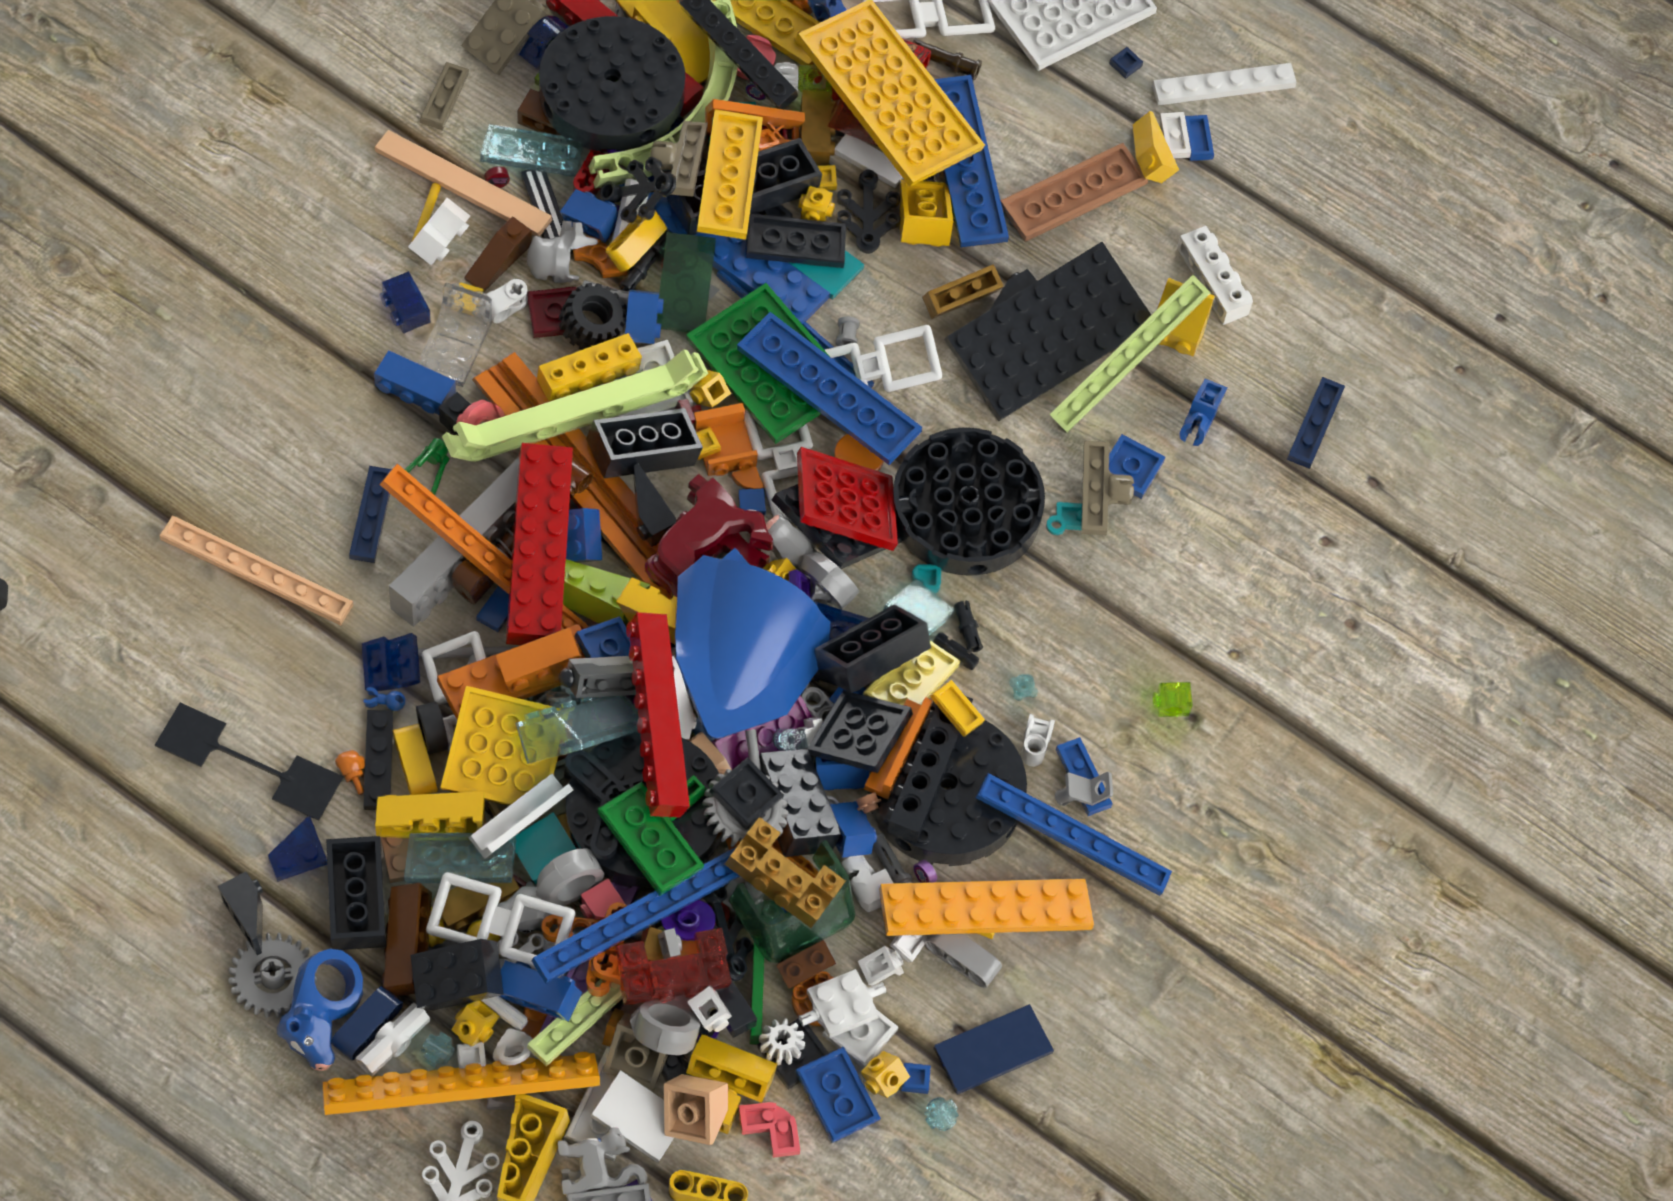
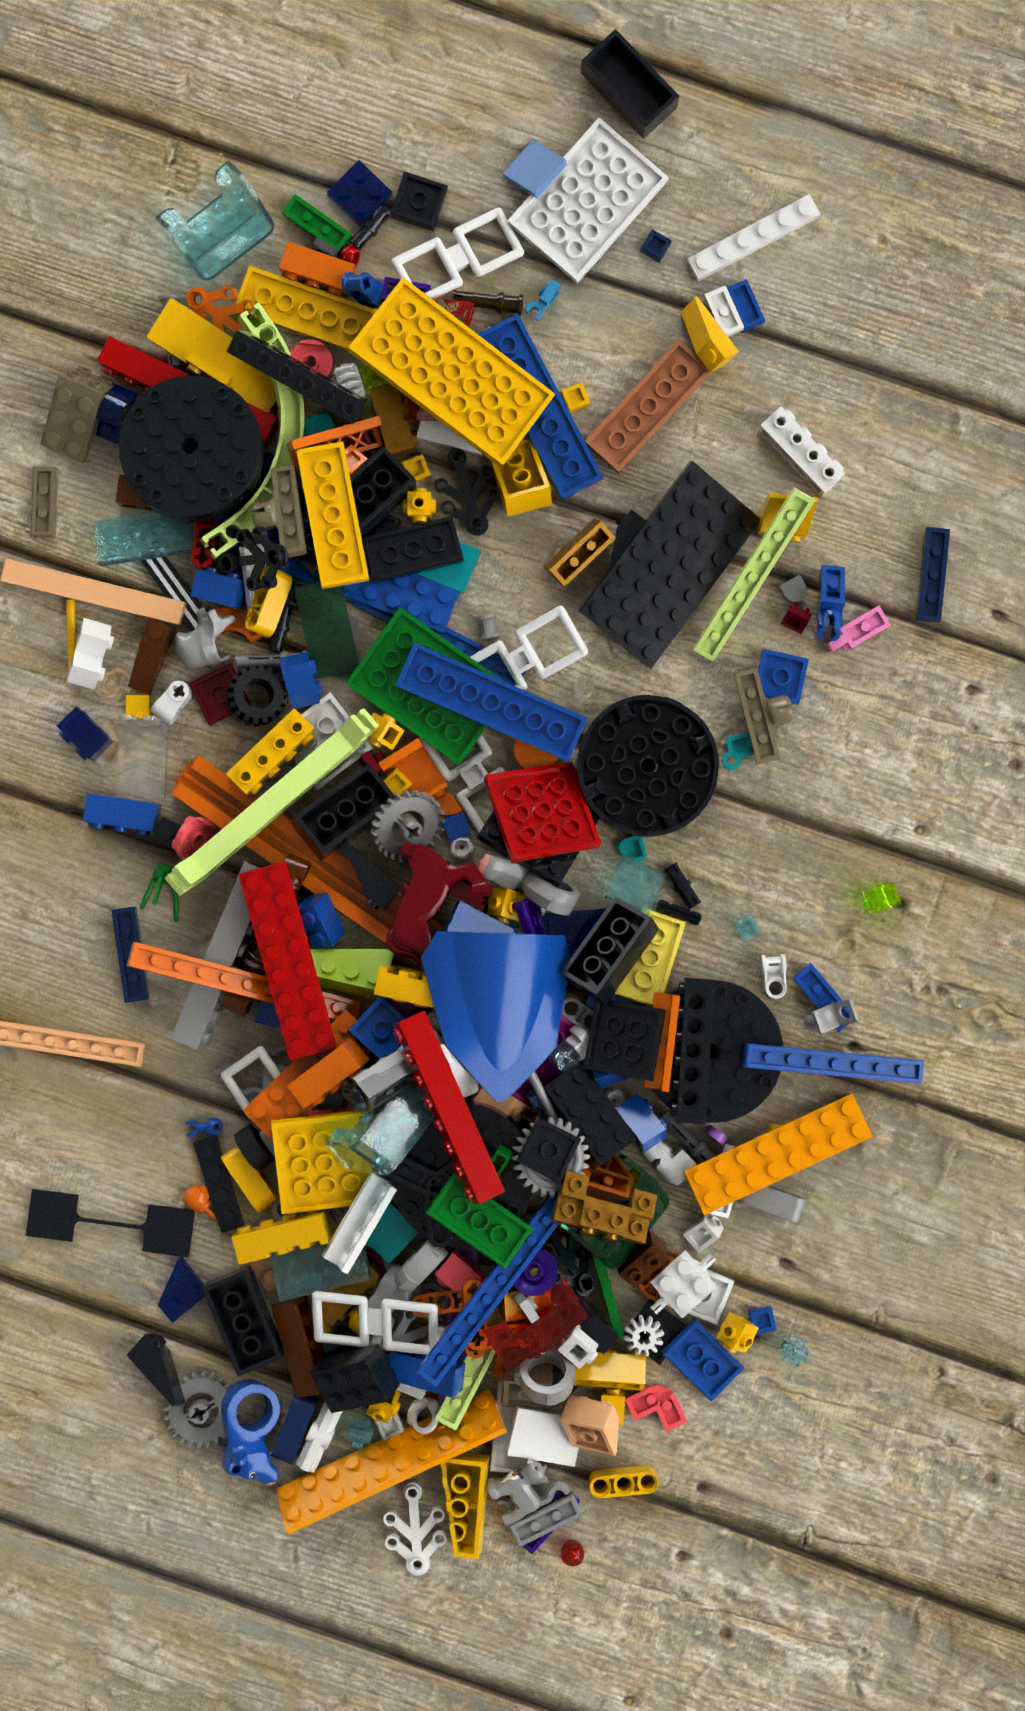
camera: 10 degrees left, 25 degrees up
clear blue slope [362,633,421,691] -> none
dark red tile [484,166,510,188] -> none
nougat plate [856,792,881,814] -> none
yellow tile [930,680,985,737] -> none
dark blue tile [933,1004,1054,1095] -> none
none -> light grey gear [370,790,445,862]
none -> dark azure plate [526,279,561,322]
none -> yellow tile [560,382,590,413]
none -> light grey tile [779,575,807,603]
none -> dark red tile [780,602,812,634]
none -> bright pink hinge [826,606,891,653]

